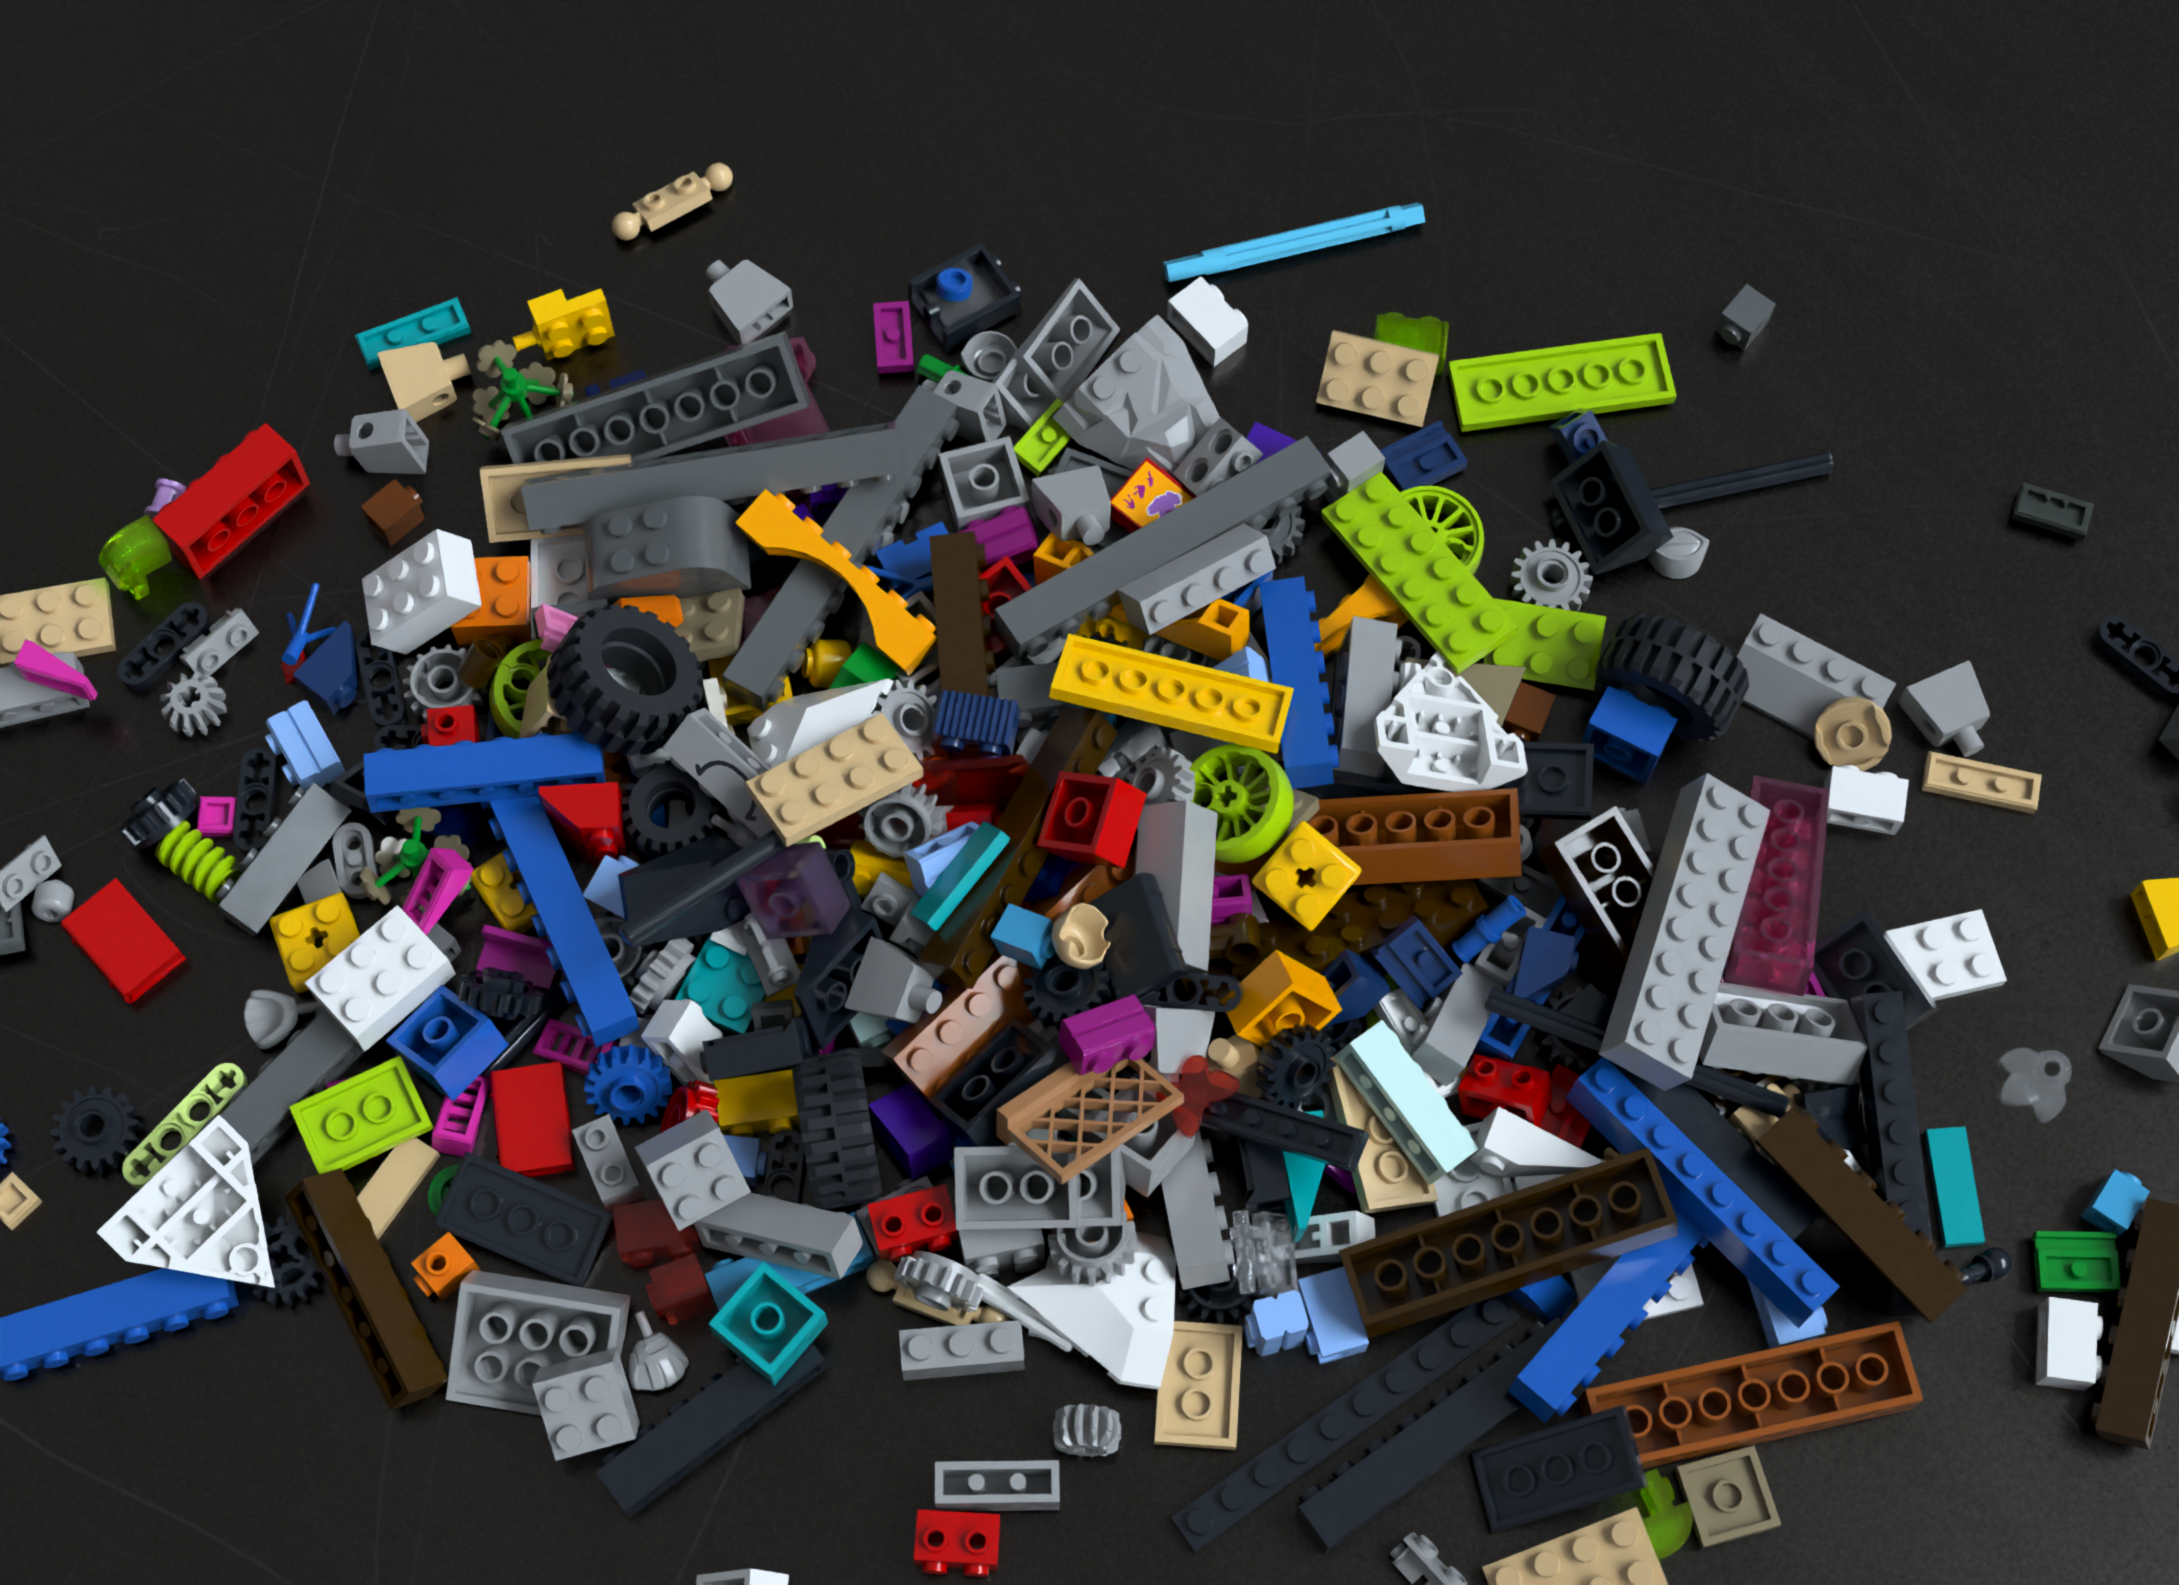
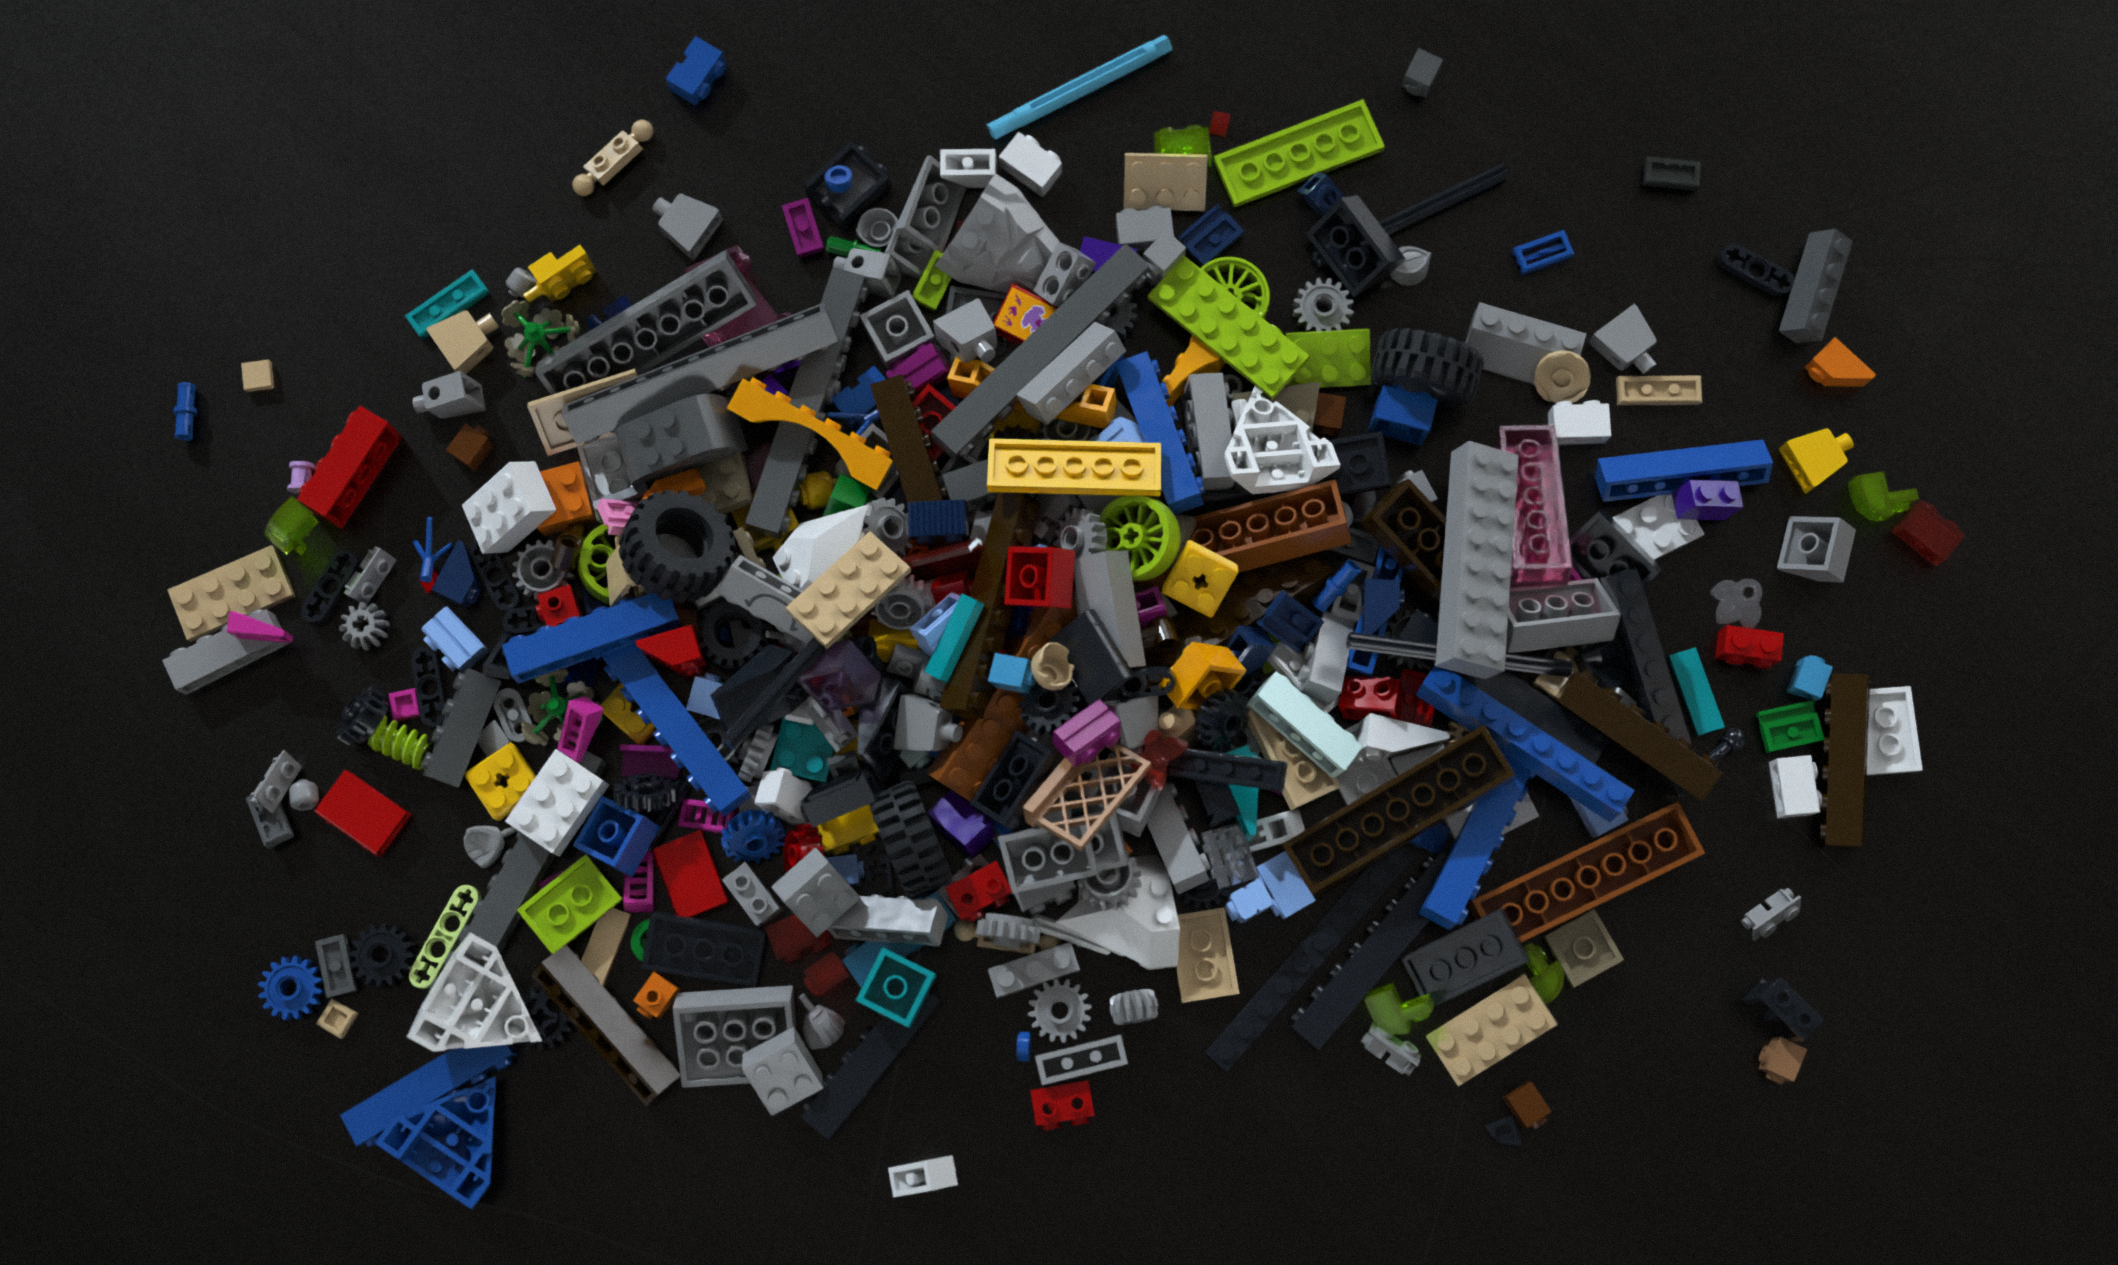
camera: 10 degrees left, 10 degrees up
none -> blue pin [173,382,197,440]
none -> tan tile [241,359,274,392]
none -> dark grey plate [315,934,358,998]
none -> blue wedge [375,1076,496,1210]
none -> light grey piece [506,268,537,298]
none -> blue brick [666,36,726,106]
none -> white slope [940,149,997,188]
none -> blue tile [1017,1032,1032,1062]
none -> light grey gear [1028,979,1092,1043]
none -> light grey brick [1116,206,1174,252]
none -> red piece [1209,111,1230,137]
none -> clear neon green brick [1364,982,1434,1034]
none -> blue tile [1512,230,1574,275]
none -> blue brick [1595,440,1773,502]
none -> dark purple brick [1672,480,1744,520]
none -> red brick [1715,625,1784,669]
none -> light grey hinge [1741,888,1801,941]

